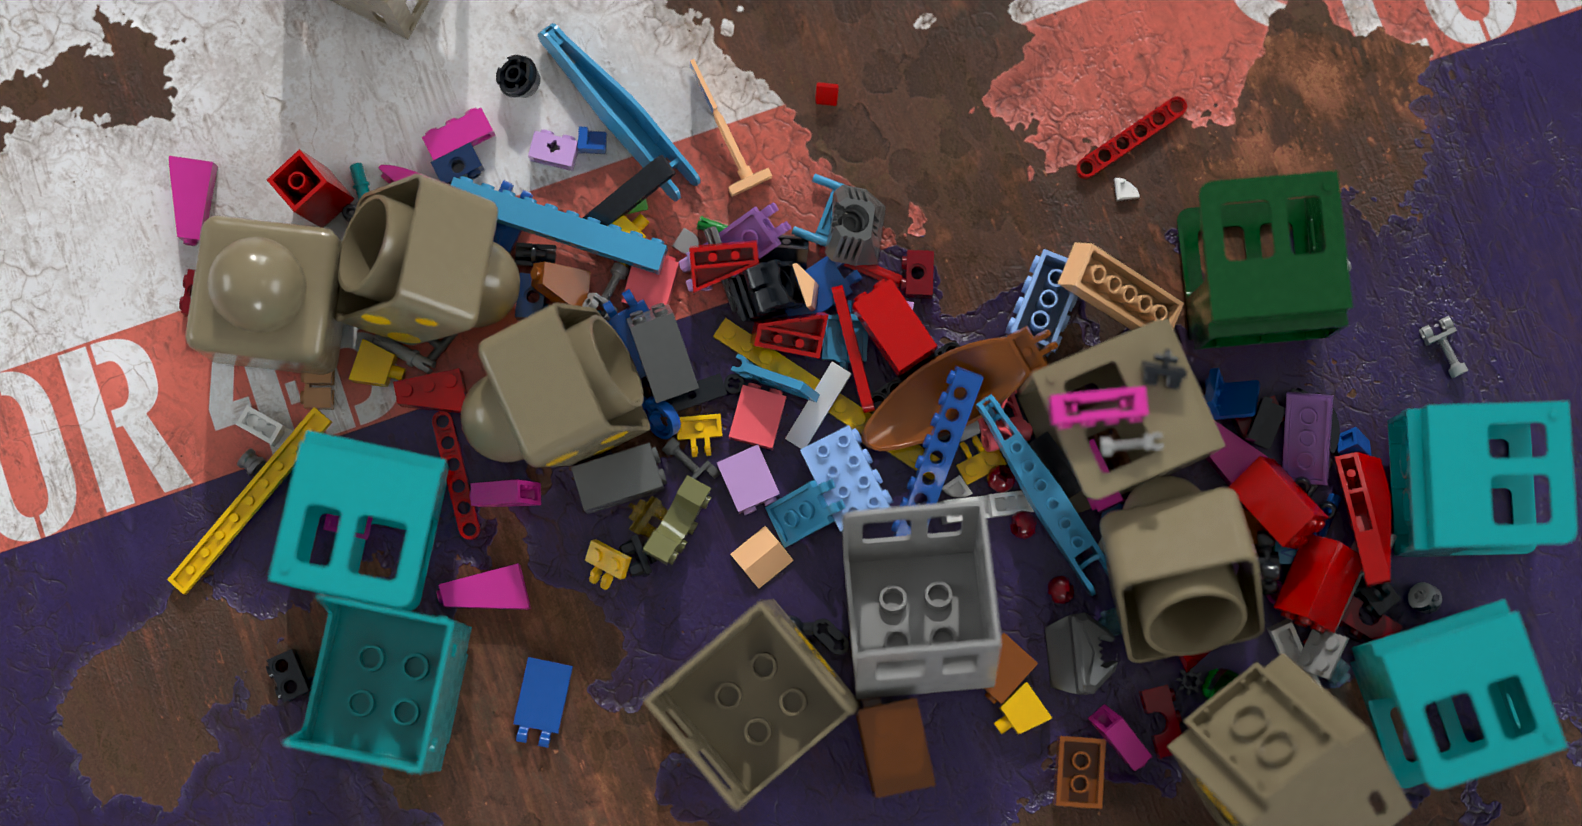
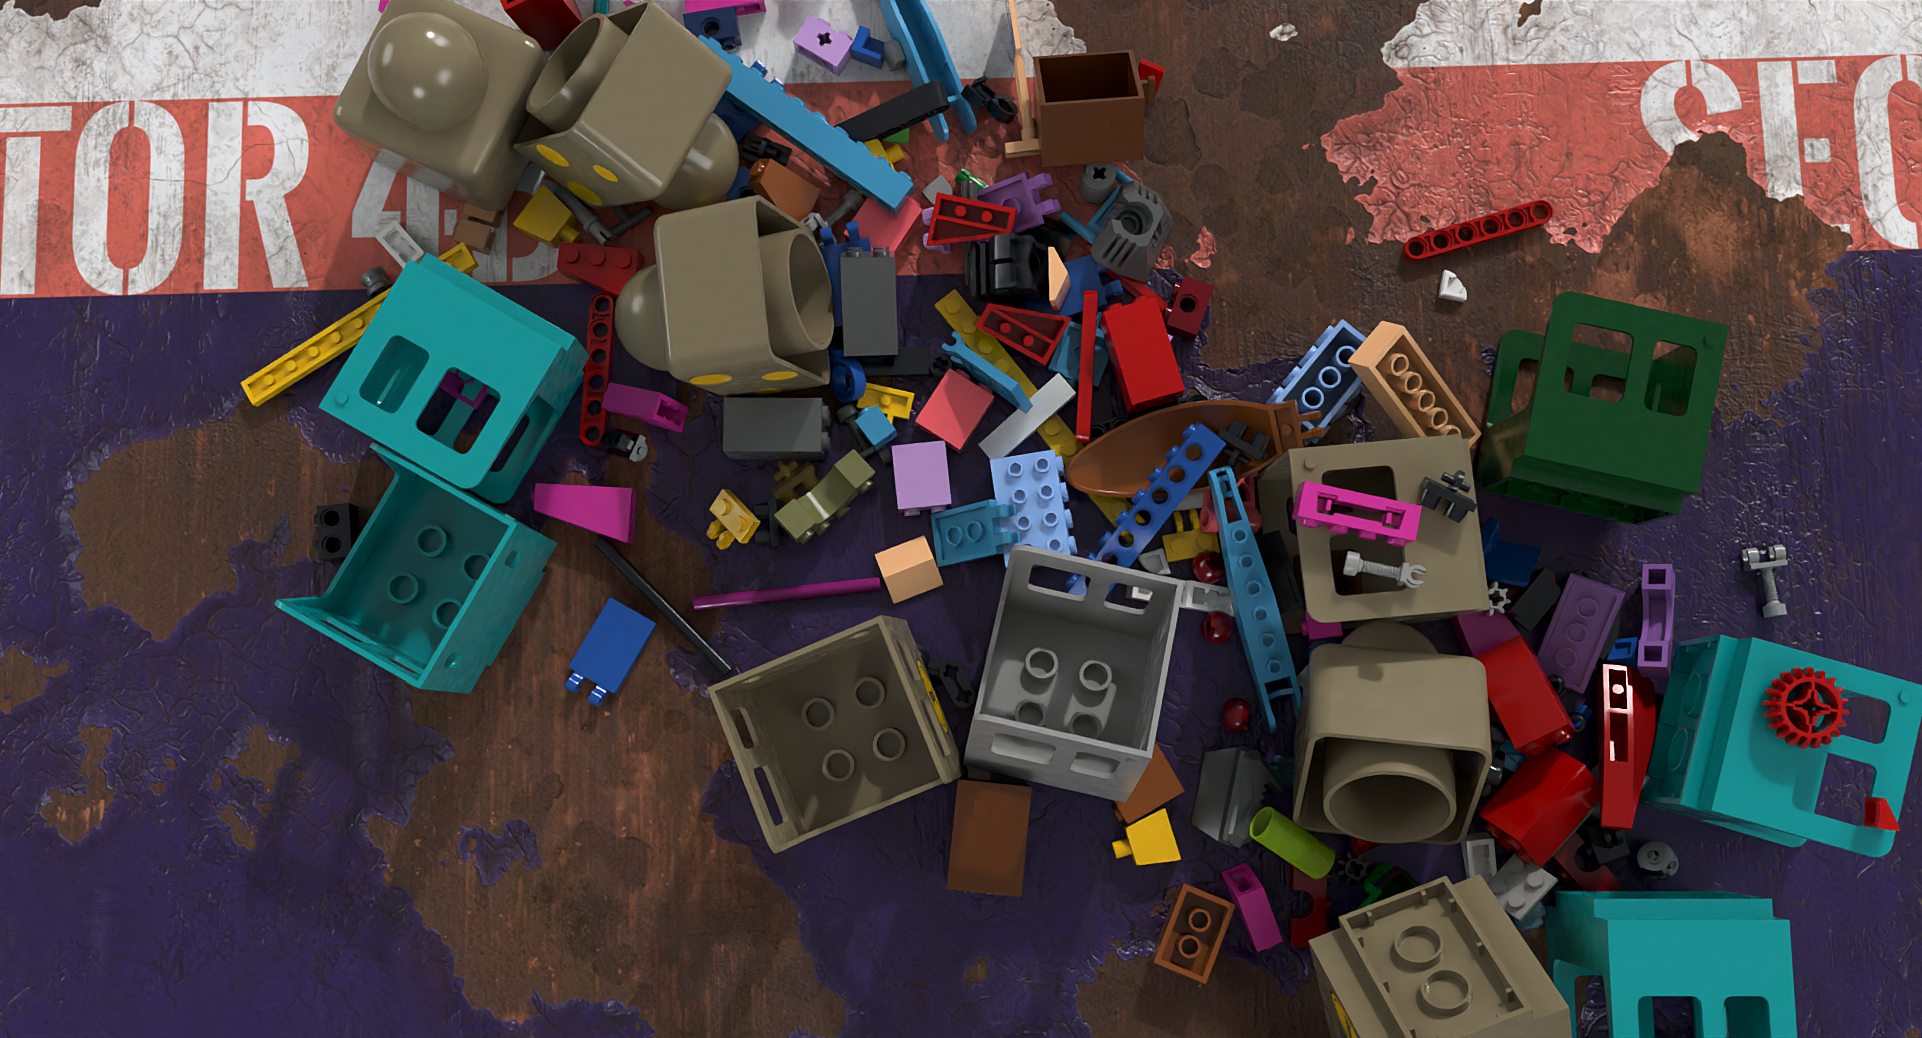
camera: 20 degrees right, 0 degrees up
none -> black piece [594,536,734,677]
none -> black hips [600,428,648,462]
none -> magenta piece [693,577,881,610]
none -> dark azure brick [855,405,898,451]
none -> light grey tile [883,39,906,71]
none -> black piece [961,76,1018,124]
none -> reddish brown piece [1033,50,1155,167]
none -> dark grey piece [1079,162,1116,204]
none -> black hips [1218,418,1272,468]
none -> lime piece [1249,807,1335,879]
none -> white gear [1486,582,1511,616]
none -> medium lavender arch [1637,564,1675,678]
none -> red gear [1761,667,1851,749]
none -> red slope [1863,796,1900,831]

